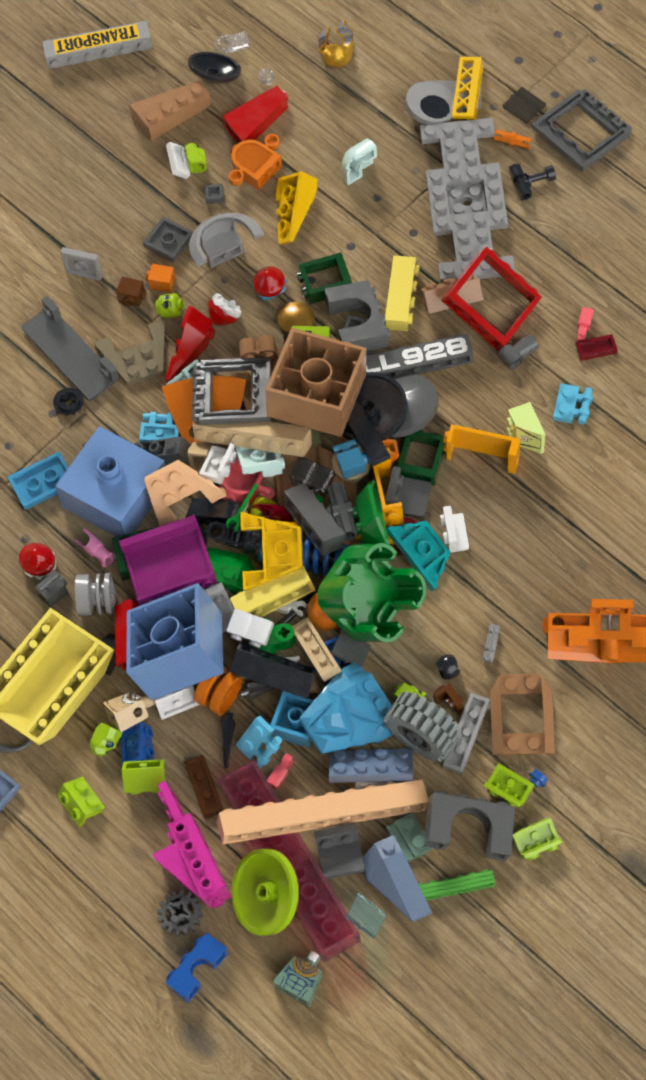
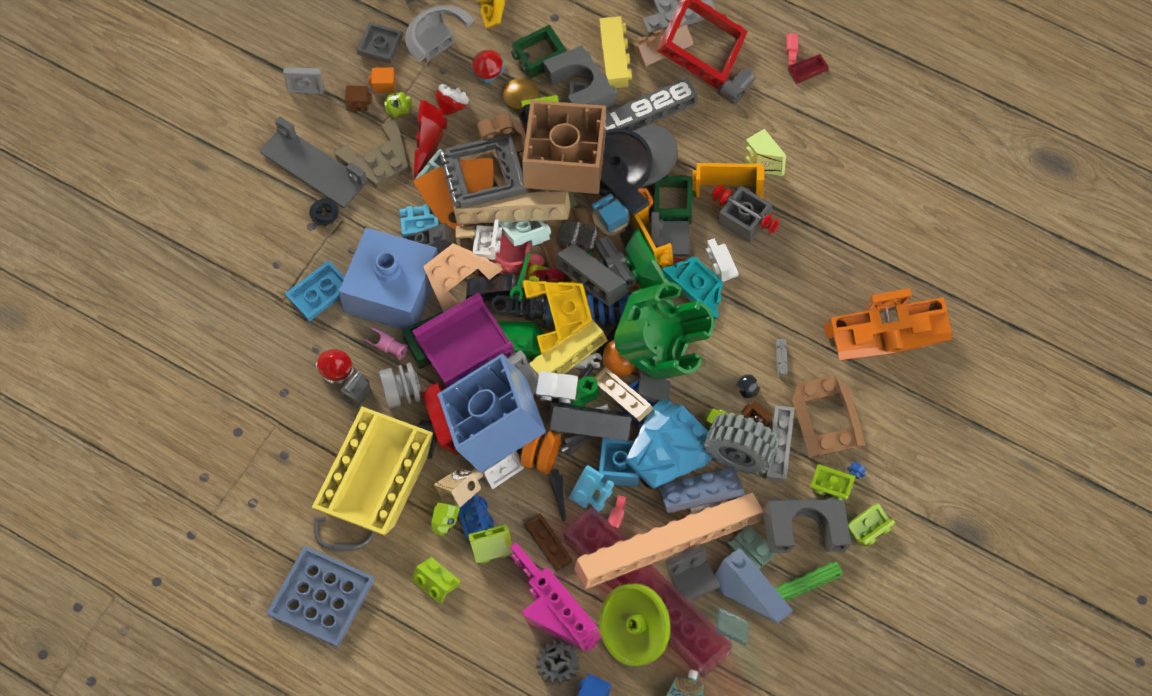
camera: 15 degrees left, 0 degrees up
medium azure plate [553,383,593,425] -> none
none -> dark grey brick [712,184,780,242]

